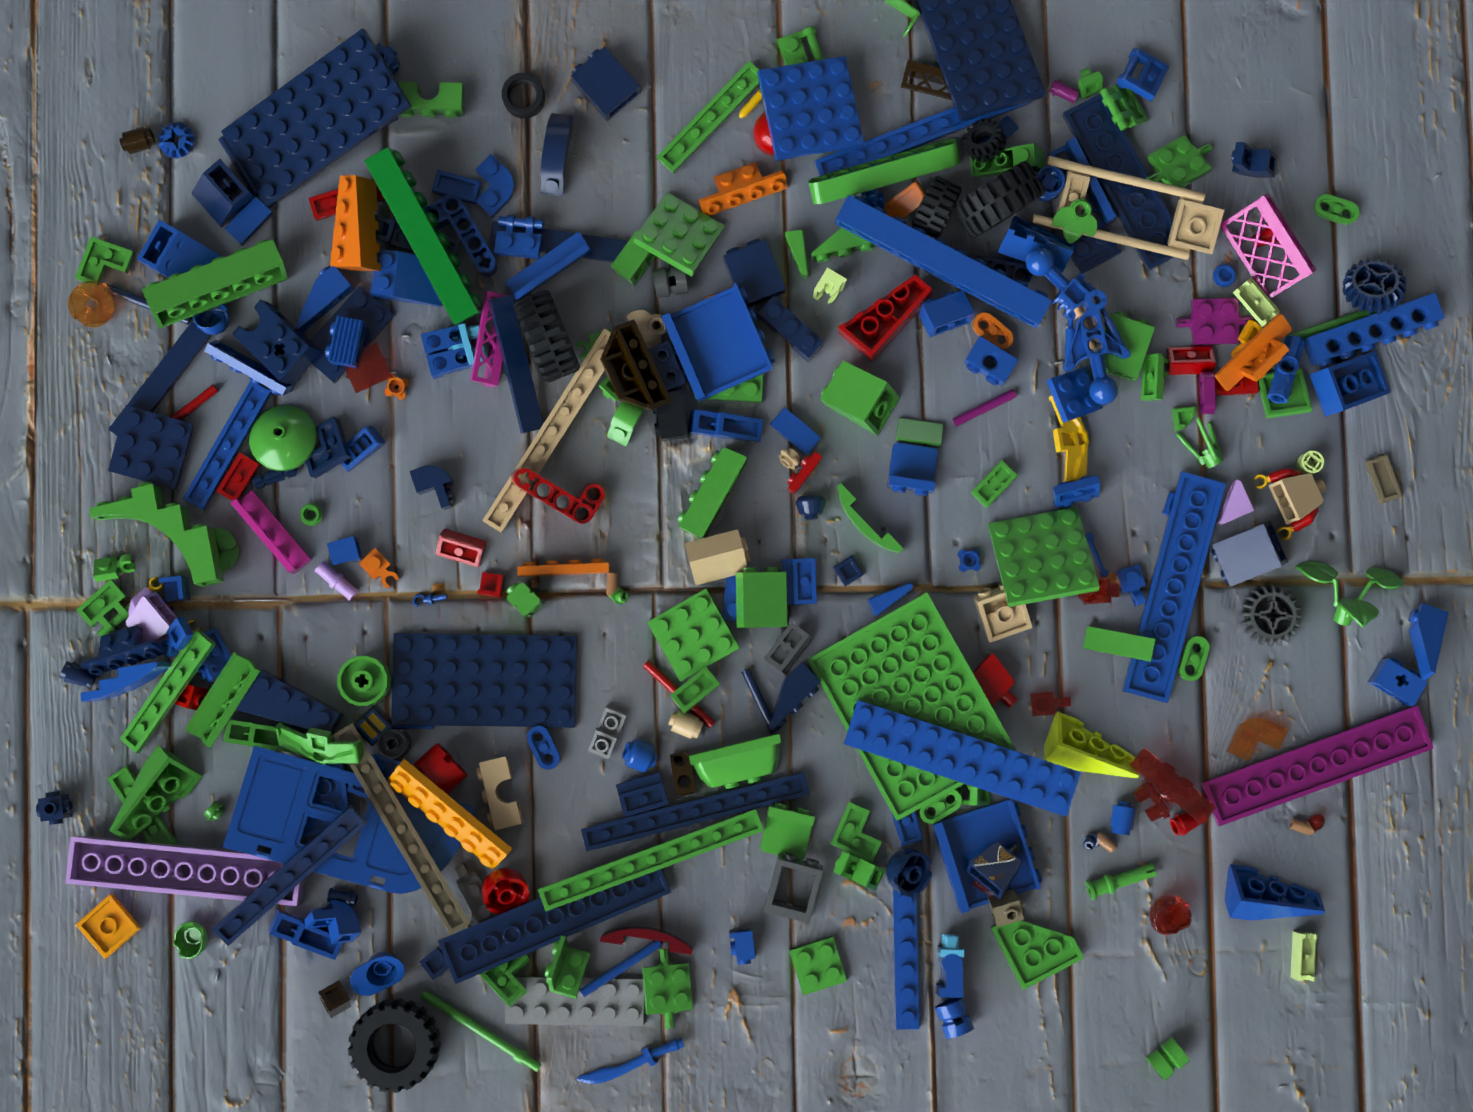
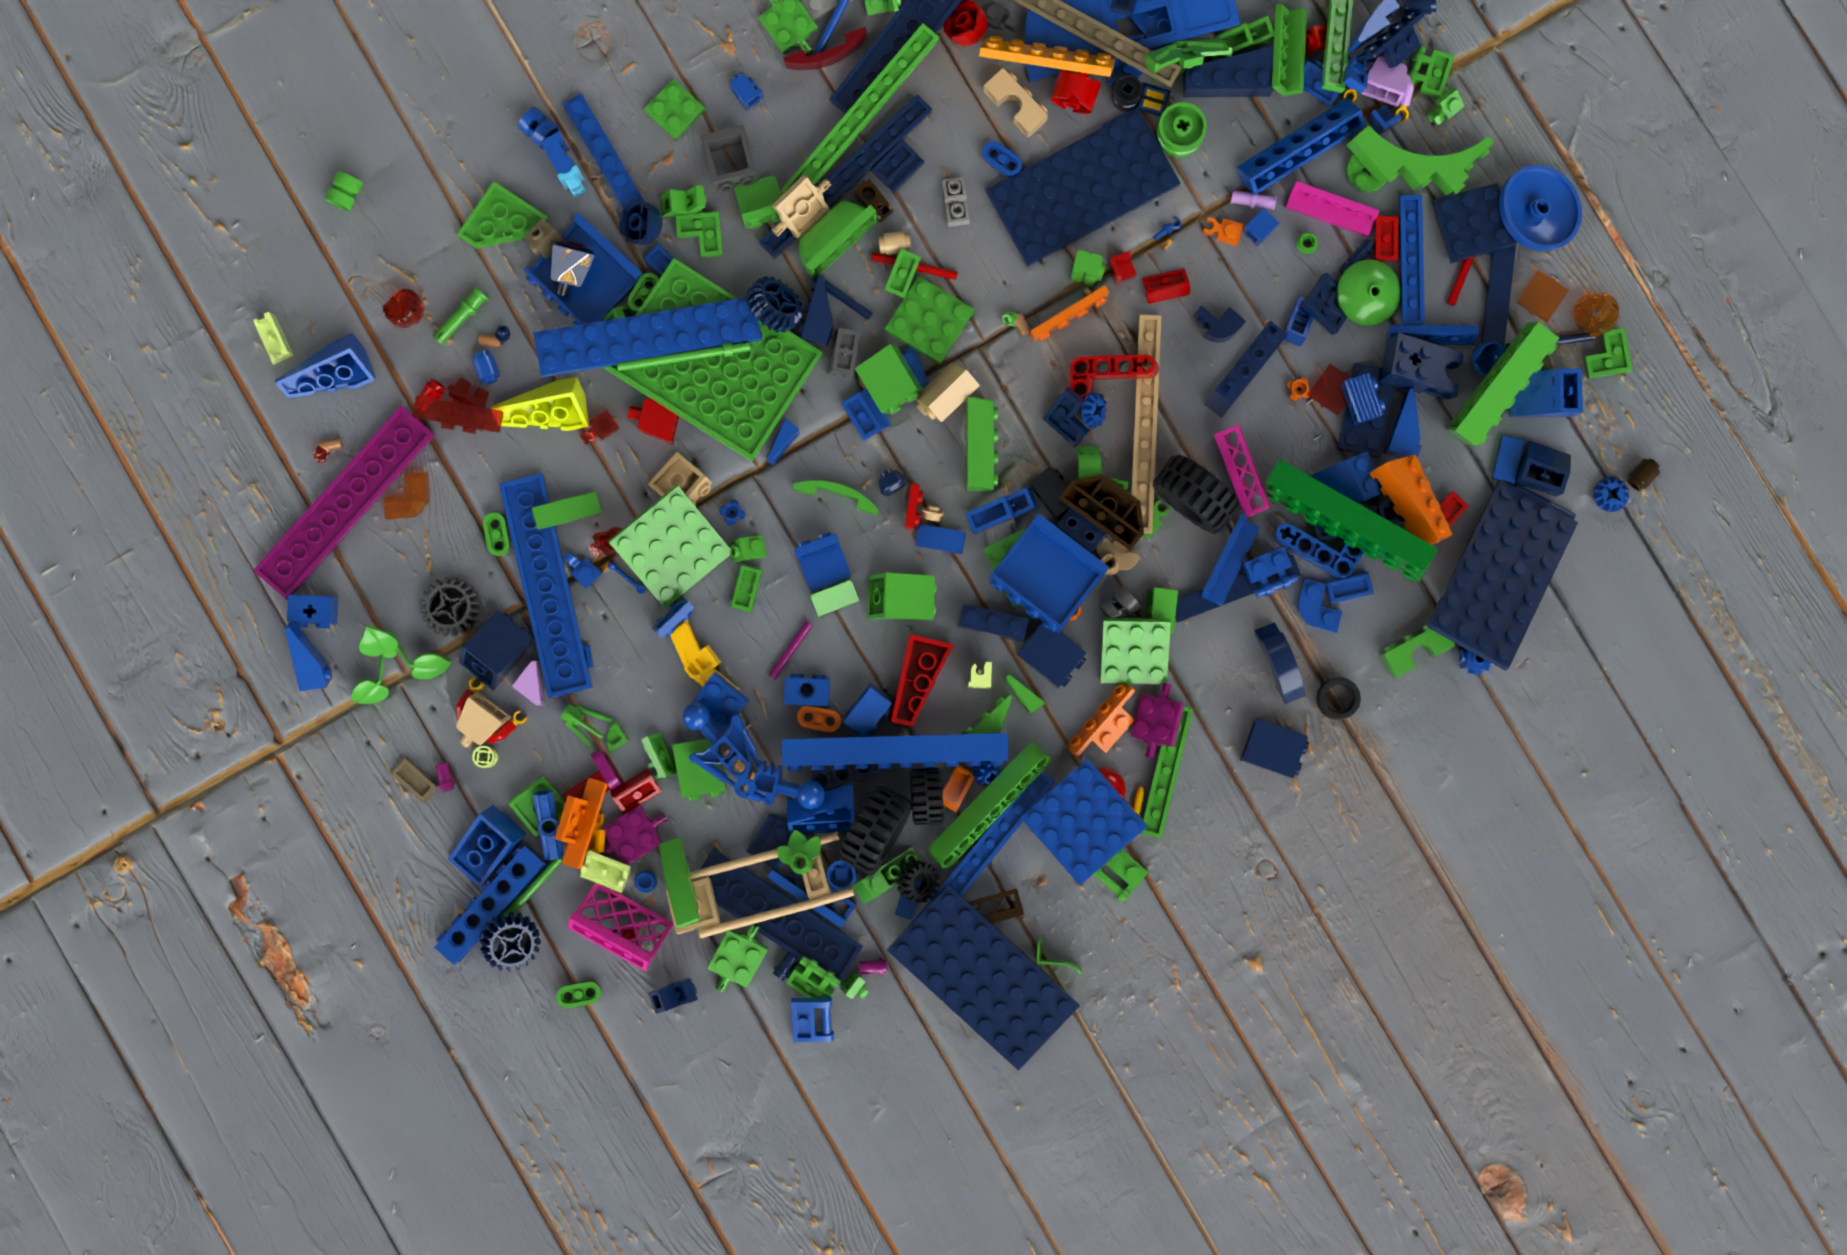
camera: 155 degrees right, 0 degrees up
blue hips [420,323,487,379] -> none
dark blue tile [488,295,543,434] -> none
blue head [622,739,658,772] -> none
dark blue tile [833,556,864,587] -> none
none -> magenta pin [435,762,456,792]
none -> bright green bar [617,342,750,371]
none -> bright green slope [659,837,700,928]
none -> bright green bracket [730,535,767,563]
none -> dark blue gear [746,276,803,333]
none -> tan plate [772,175,831,239]
none -> dark blue pin [773,952,800,981]
none -> dark blue plate [1042,387,1090,447]
none -> blue gear [1082,392,1107,428]
none -> magenta plate [1131,683,1185,759]
none -> dark blue window [1204,321,1288,418]
none -> blue brick [1237,99,1366,195]
none -> blue dish [1499,165,1582,252]
none -> clear orange piece [1517,270,1569,322]

